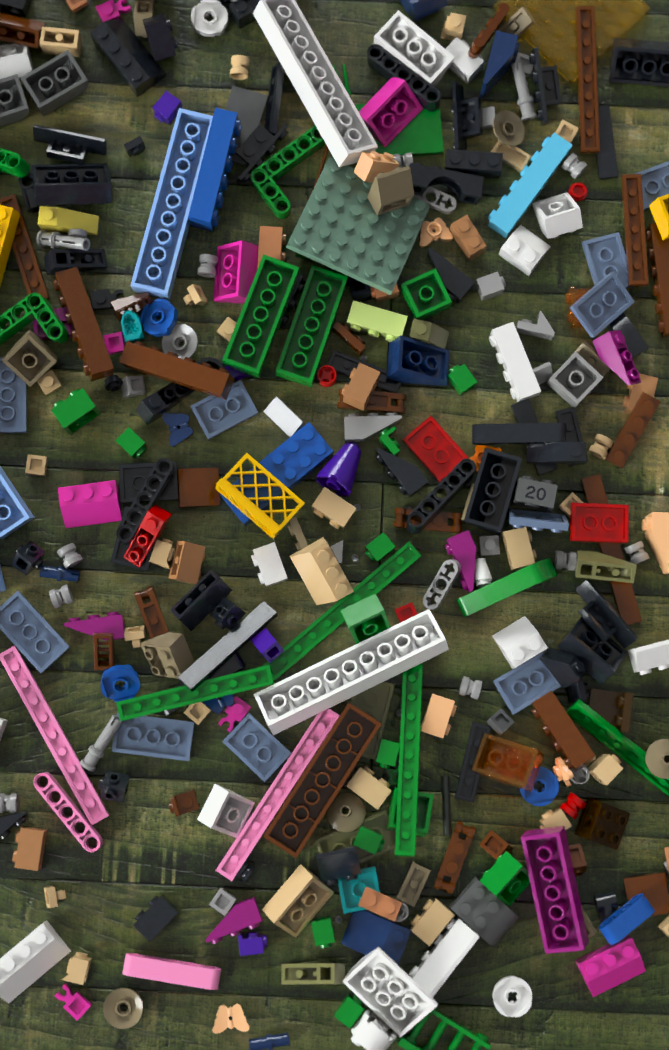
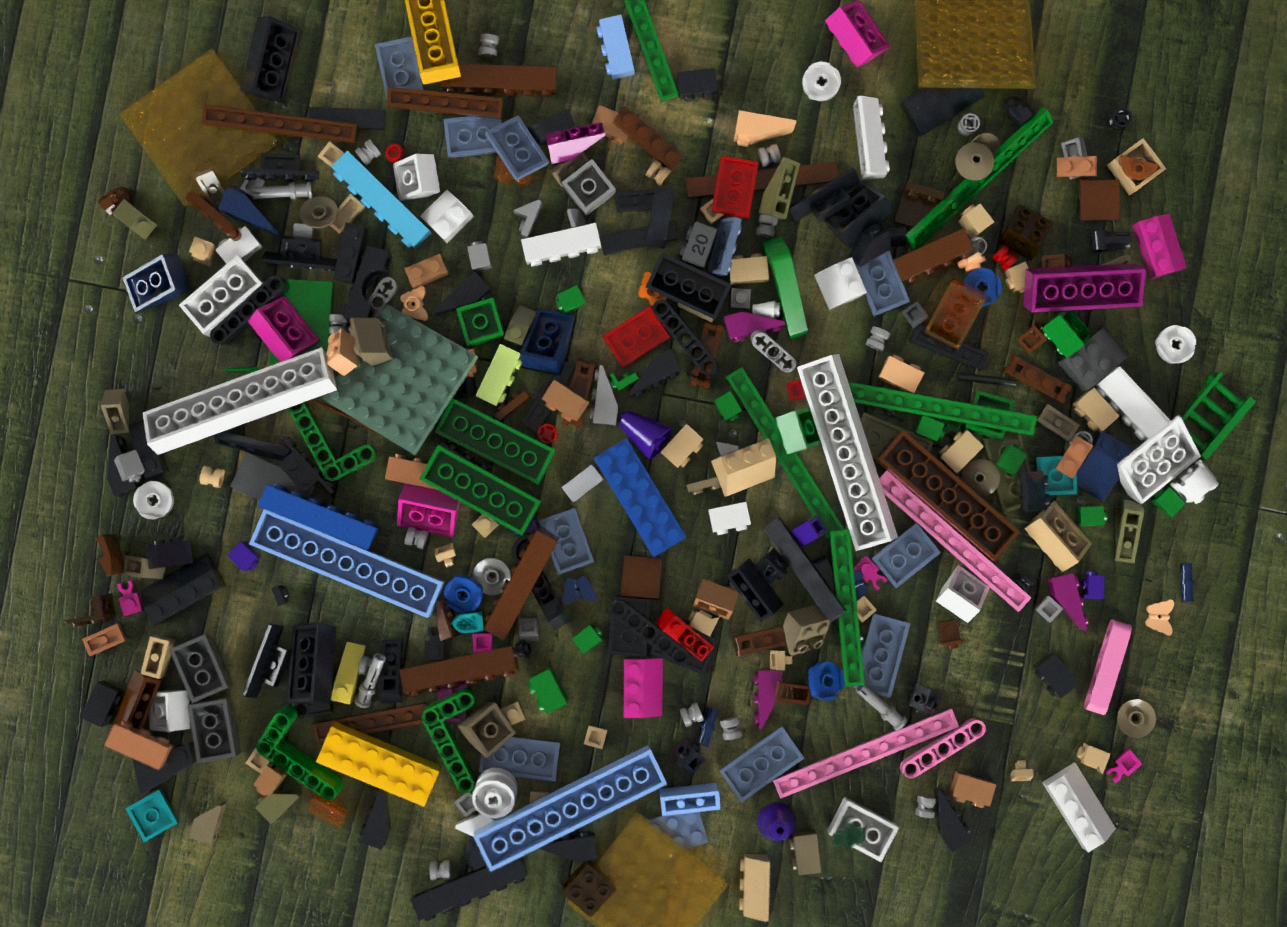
camera: 80 degrees left, 5 degrees up
yellow fence [215,453,305,539] -> none
black beam [472,423,566,445] -> none
blue beam [598,893,655,945] -> none

